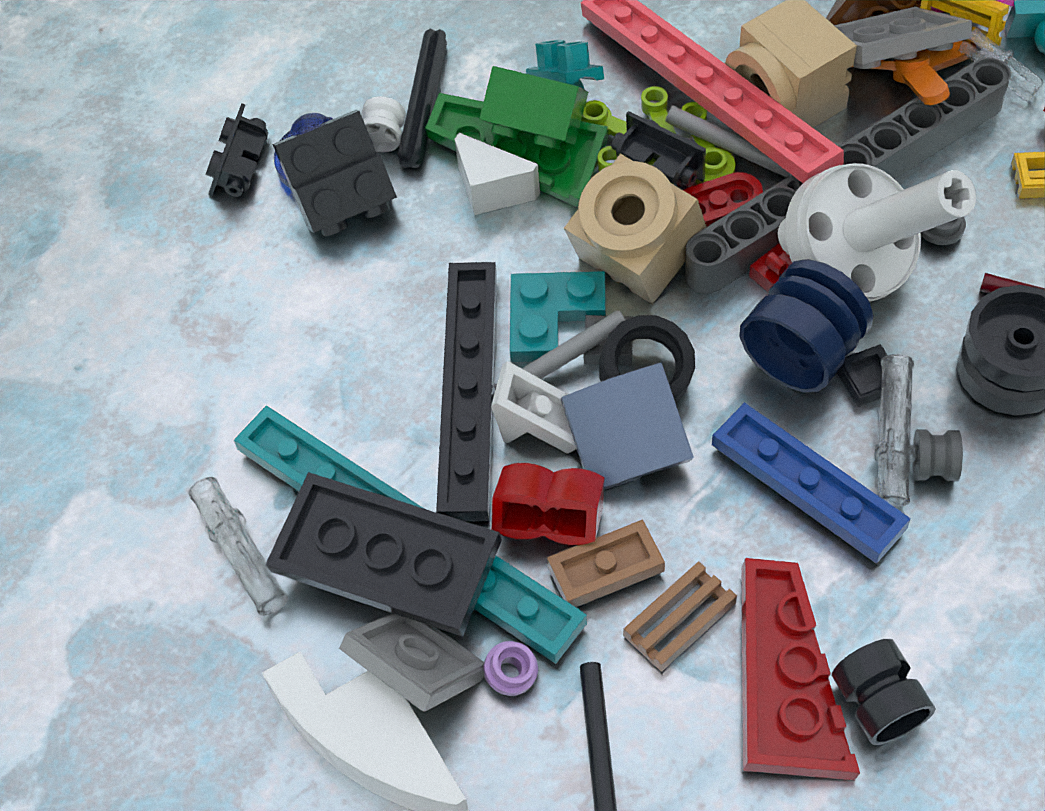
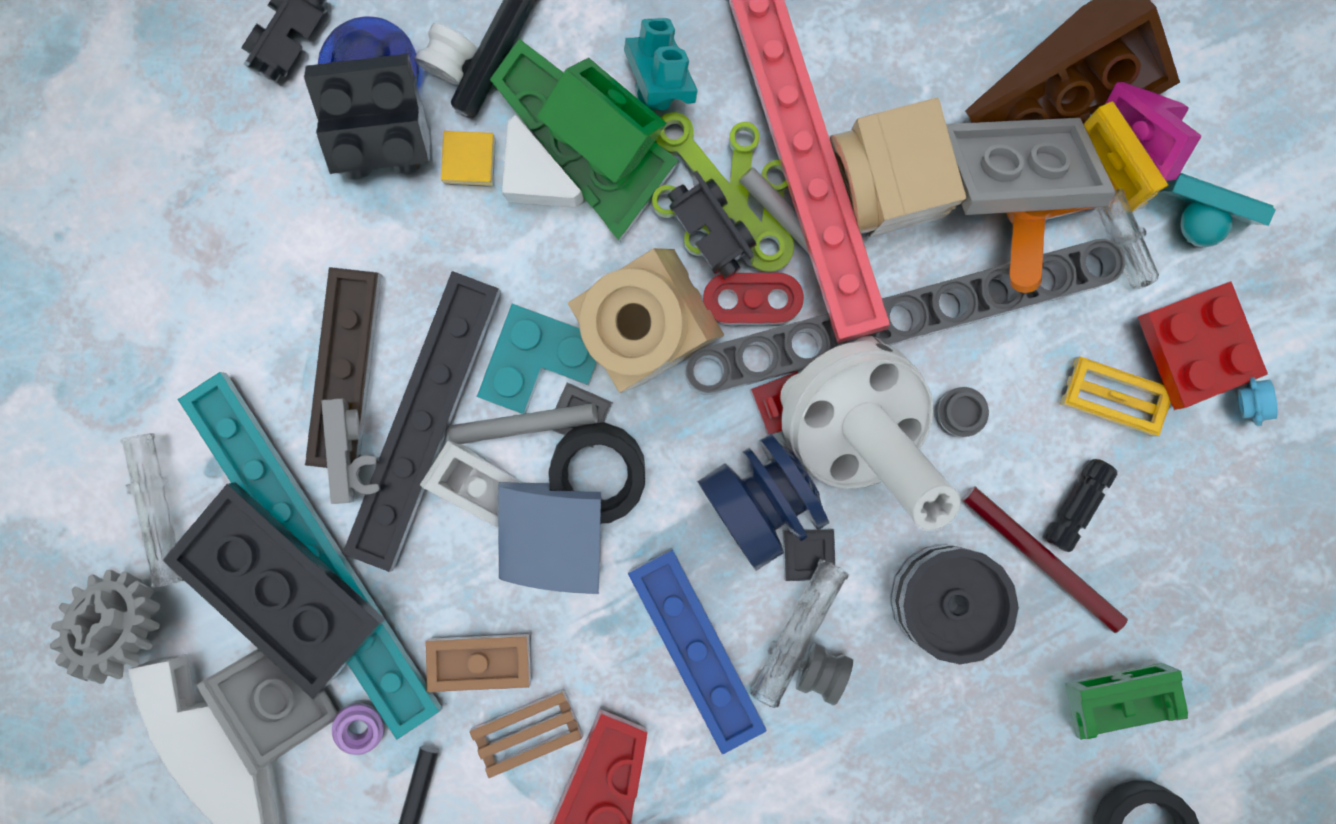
camera: 15 degrees right, 30 degrees up
red brick [491,463,605,545] -> none
none -> light grey gear [50,569,160,684]
none -> dark brown tile [305,267,382,468]
none -> light grey plate [321,399,380,504]
none -> yellow tile [441,130,495,186]

